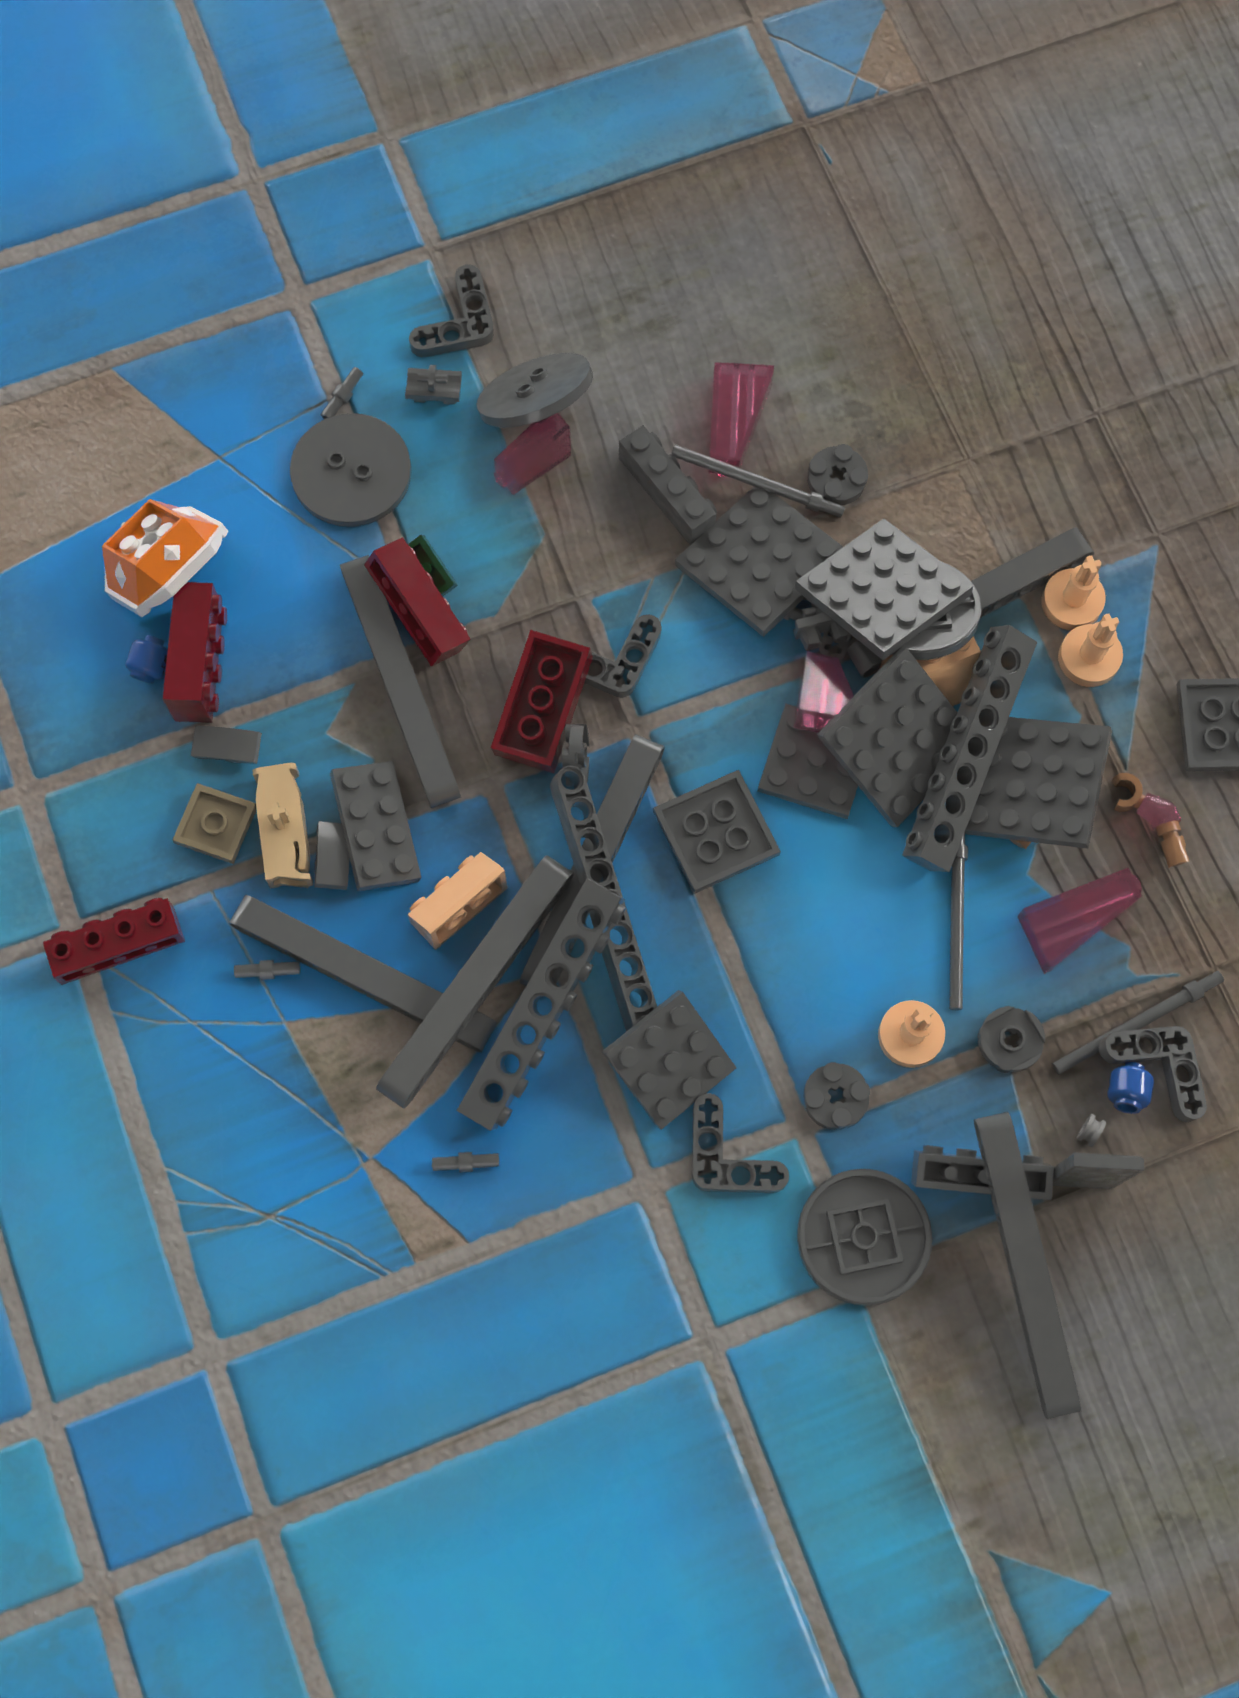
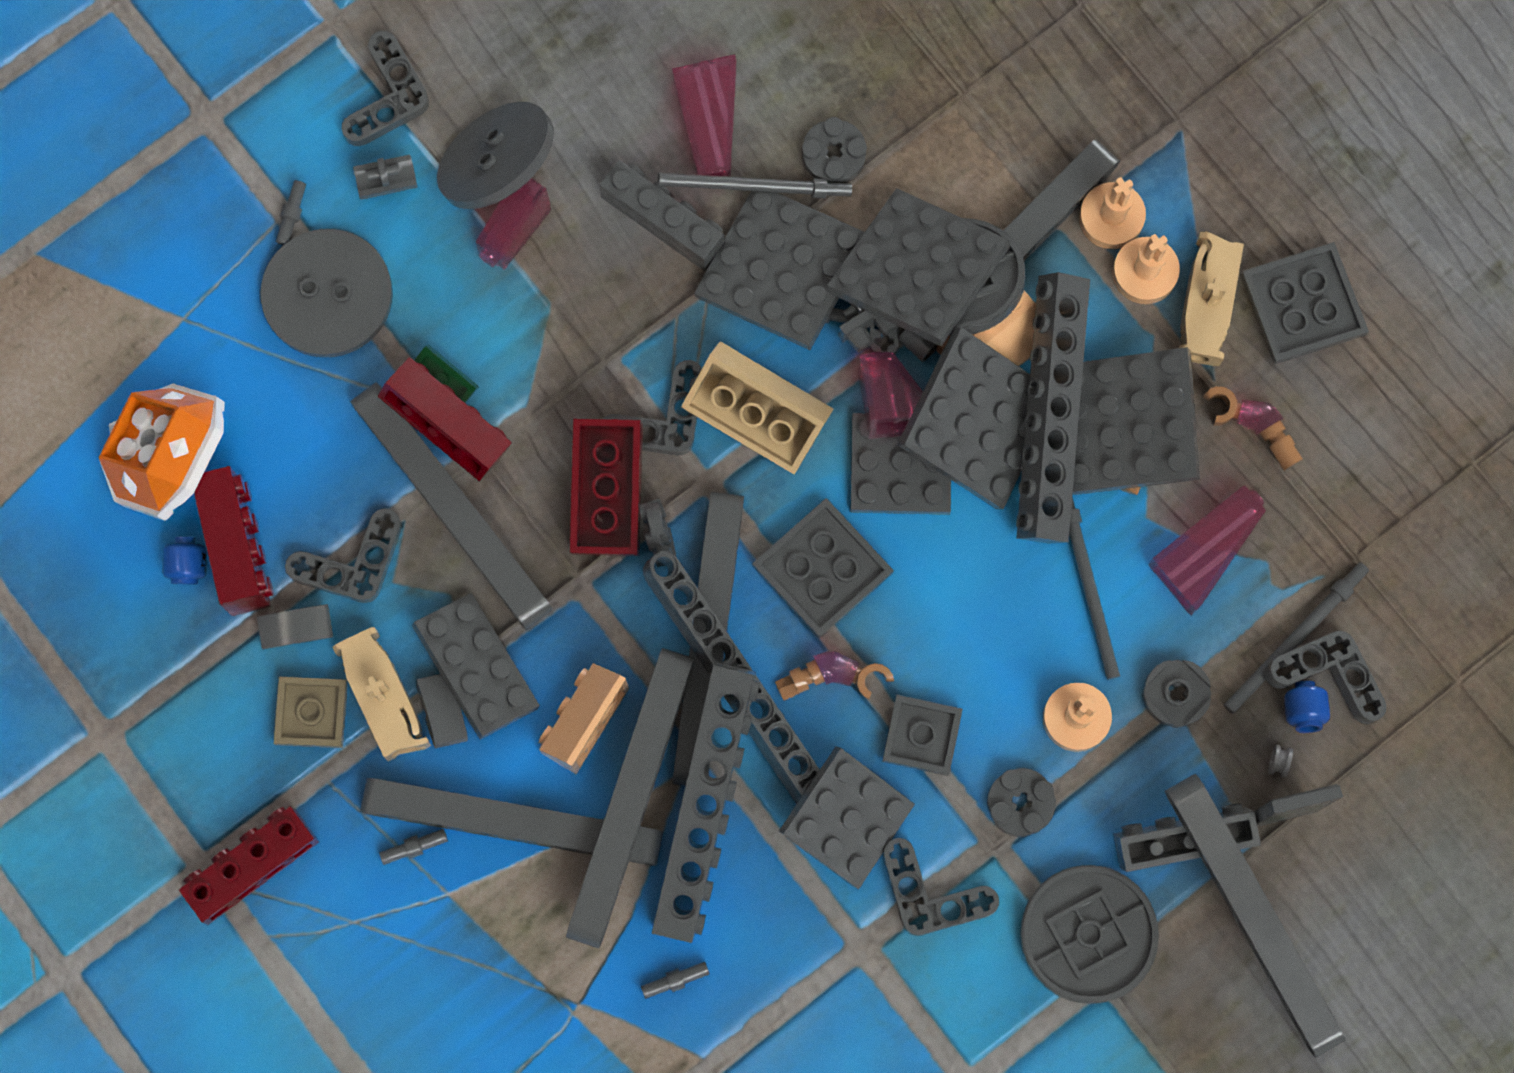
camera: 15 degrees left, 5 degrees up
none -> dark grey beam [285,508,402,603]
none -> tan slope [681,341,834,475]
none -> piece [775,651,894,701]
none -> dark grey plate [882,695,963,776]
none -> tan piece [1178,232,1244,366]

